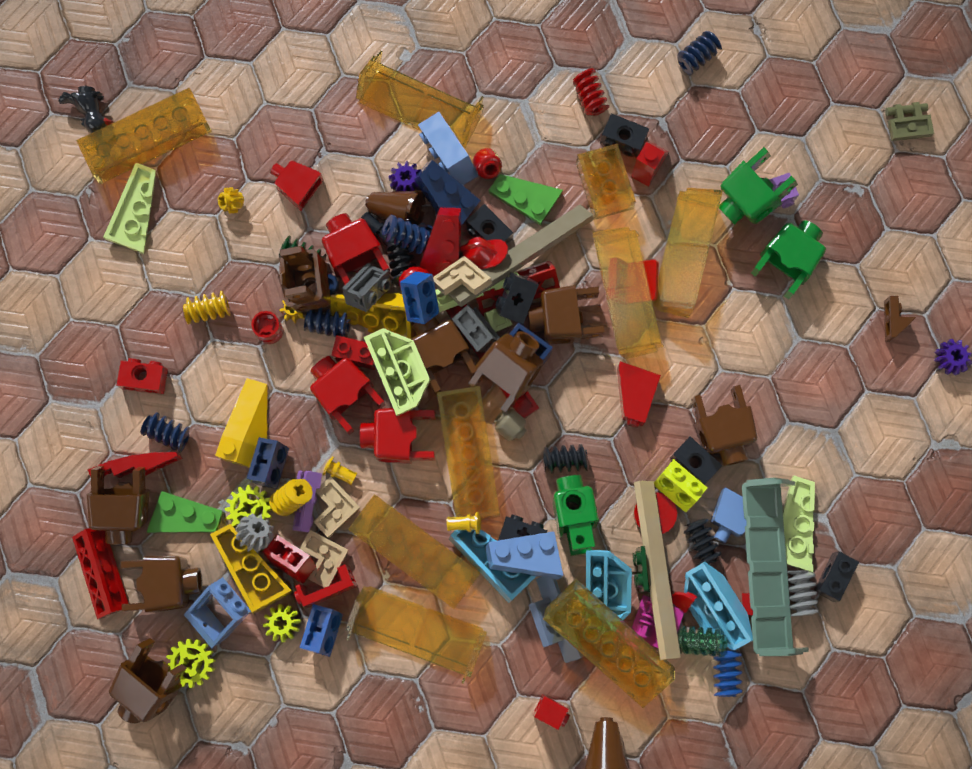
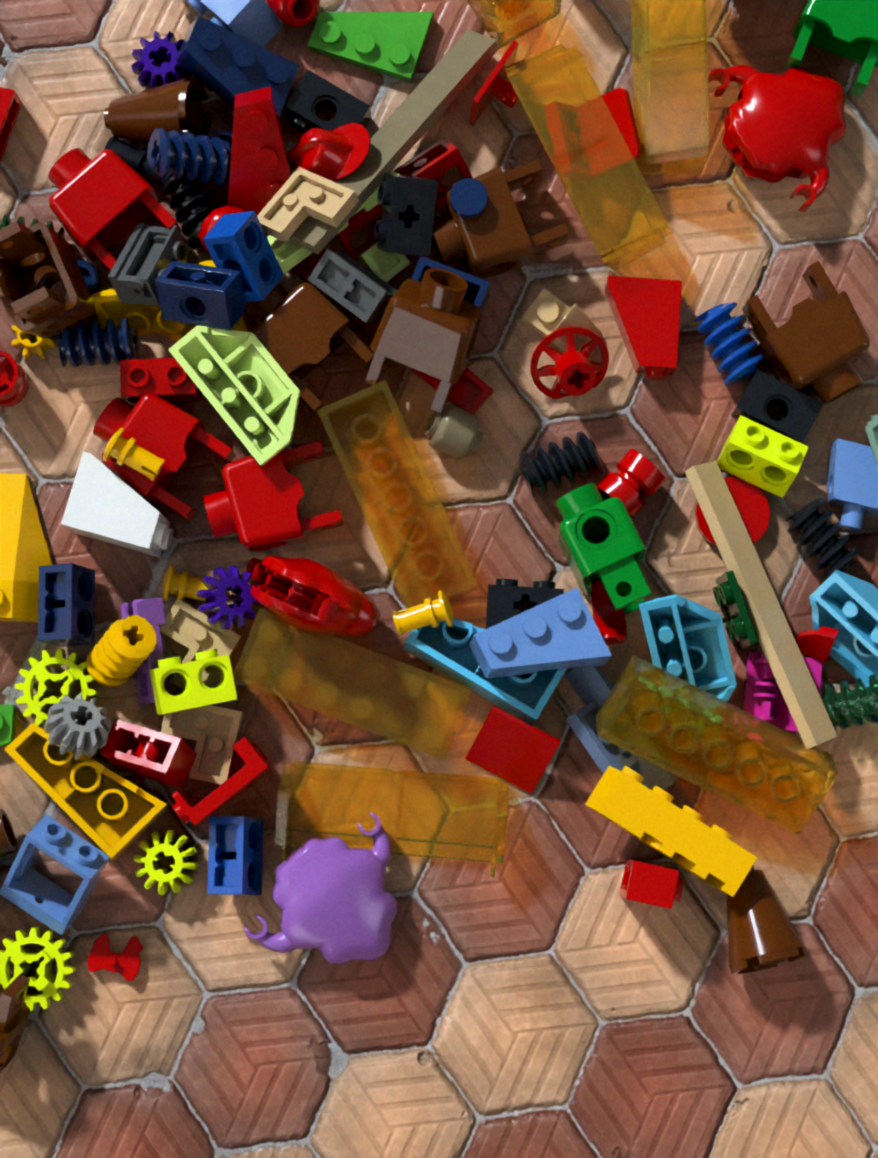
camera: 15 degrees left, 5 degrees up
none -> white slope [61,451,173,558]
none -> red piece [87,933,143,981]
none -> yellow pin [102,427,165,481]
none -> neon yellow brick [149,649,237,714]
none -> dark blue brick [155,261,246,330]
none -> dark purple gear [196,566,260,630]
none -> medium lavender piece [244,812,398,965]
none -> red piece [246,556,380,636]
none -> dark blue tile [450,178,488,219]
none -> red piece [465,706,561,794]
none -> red piece [469,40,522,126]
none -> tan slope [521,288,602,352]
none -> red wheel [530,326,609,399]
none -> yellow wedge [585,766,758,897]
none -> red helmet [591,578,627,646]
none -> red wheel [597,449,666,519]
none -> blue piece [693,302,764,386]
none -> red piece [705,65,846,212]

